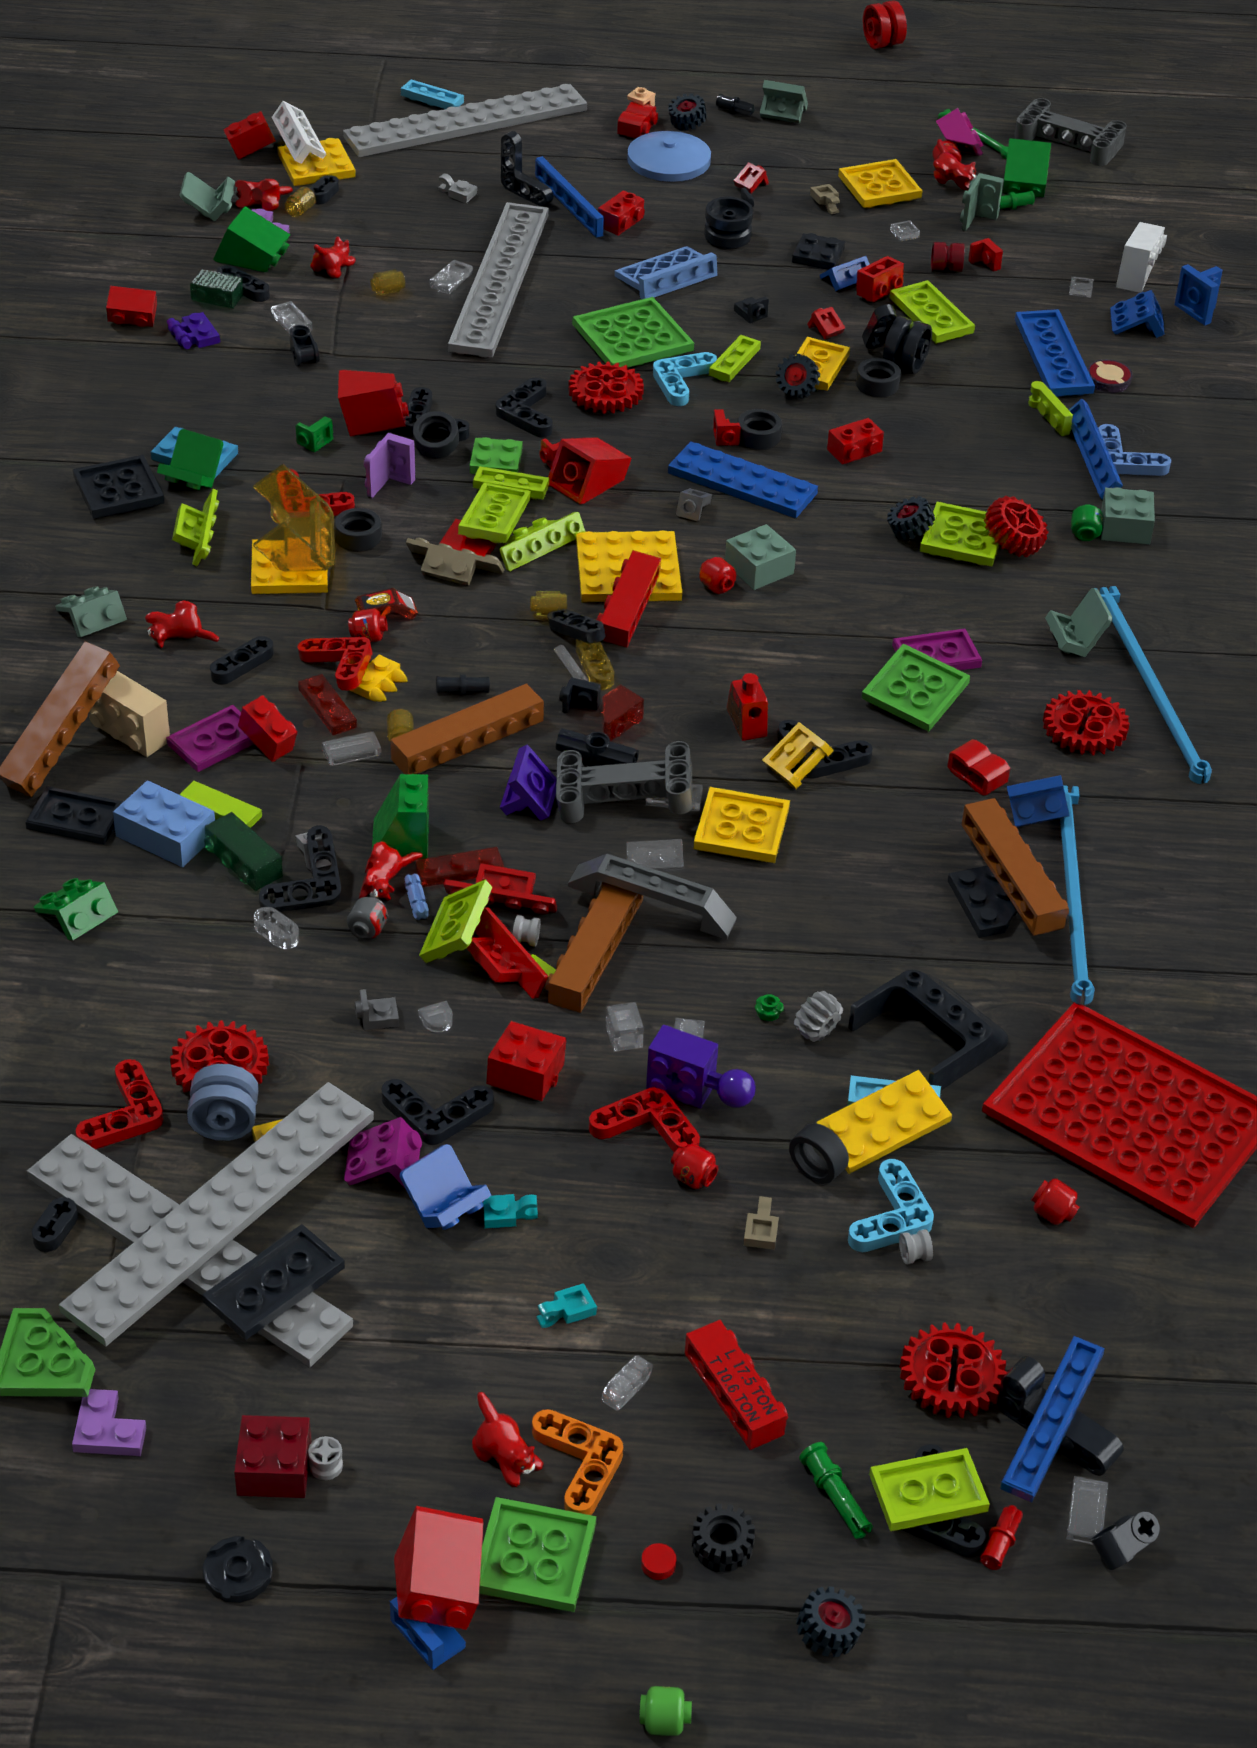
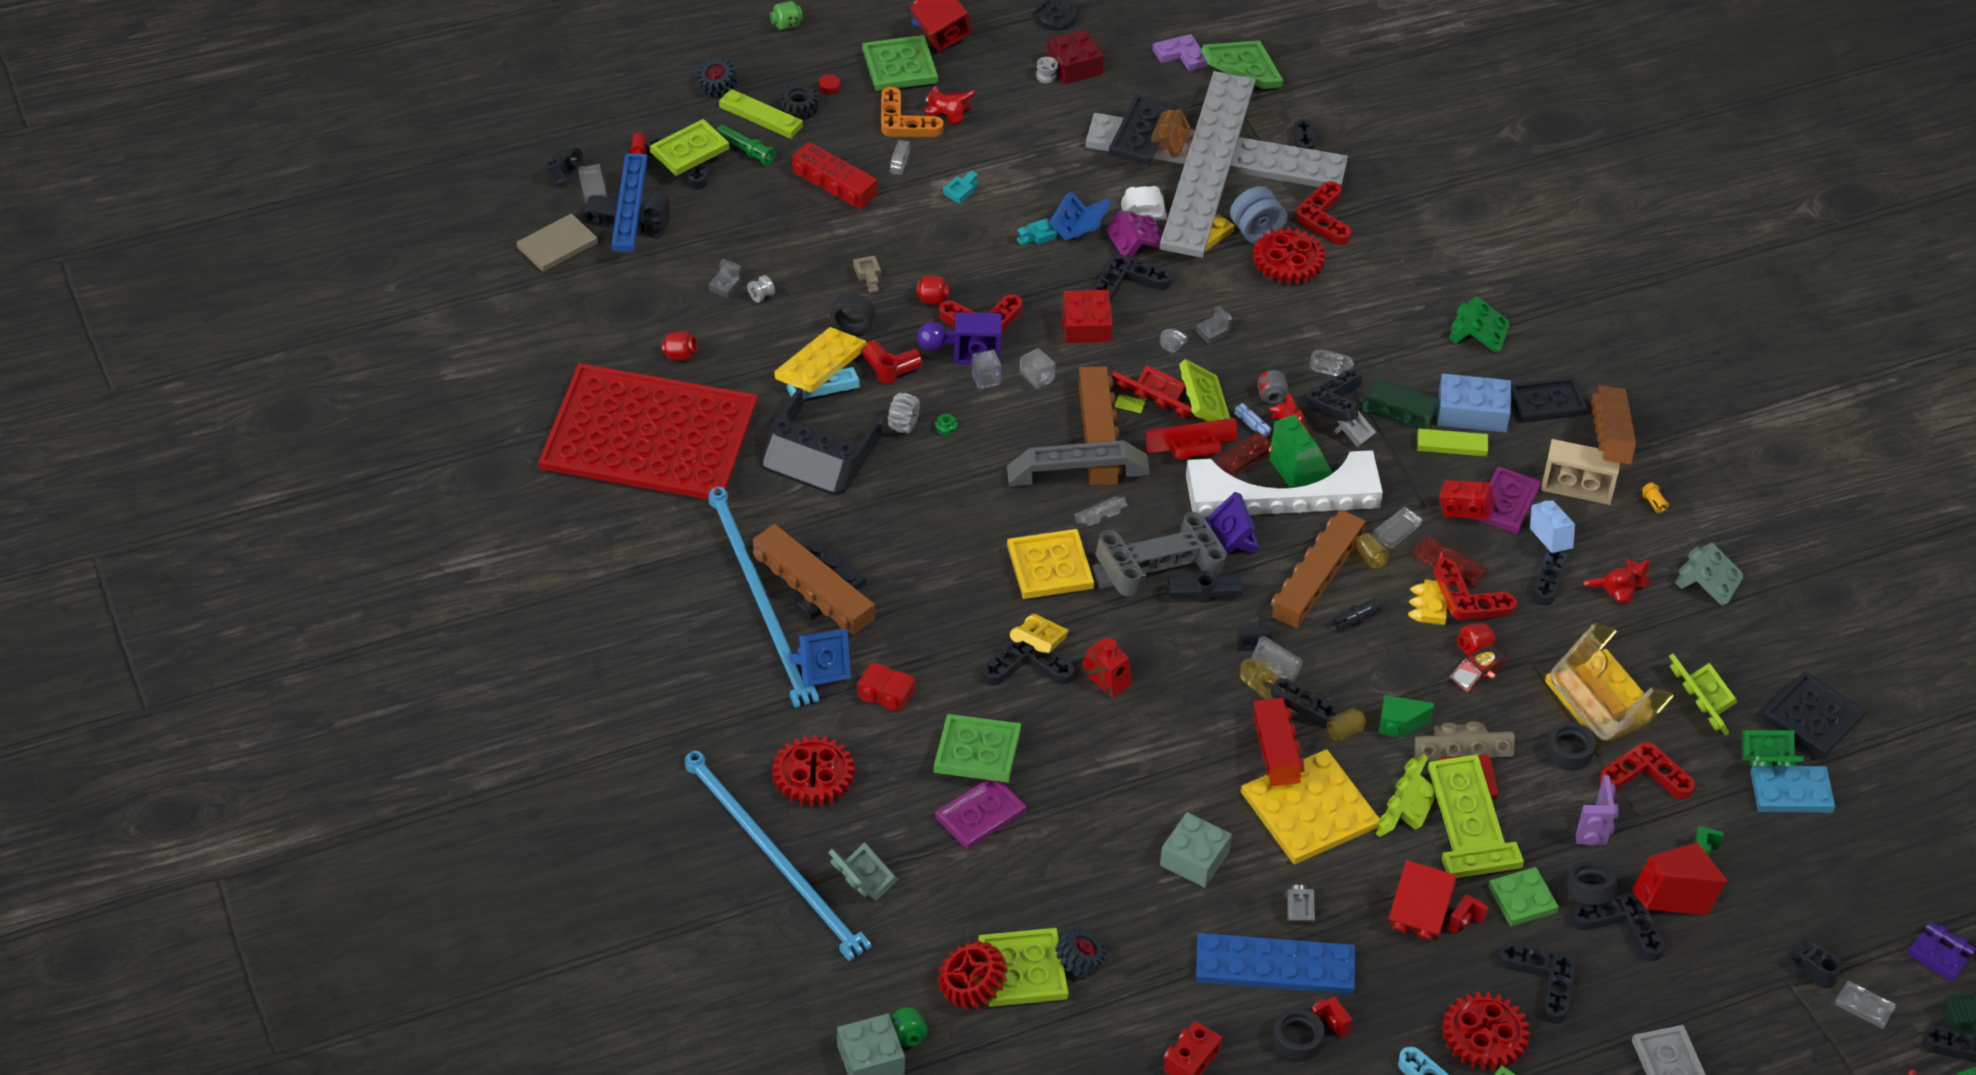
camera: 155 degrees right, 5 degrees up
light grey wheel [513,915,541,947] -> none
clear red slope [602,684,644,741] -> none
red head [699,557,736,594] -> none
medium azure beam [848,1159,934,1252] -> none
red gear [899,1322,1007,1418] -> none
none -> dark tan tile [517,213,598,272]
none -> flat silver bracket [708,259,742,298]
none -> lime plate [719,89,803,139]
none -> red piece [862,340,922,384]
none -> white cylinder [1121,186,1167,220]
none -> clear orange bracket [1151,109,1191,158]
none -> white arch [1186,451,1382,518]
none -> green slope [1379,695,1434,737]
none -> light blue brick [1530,500,1575,553]

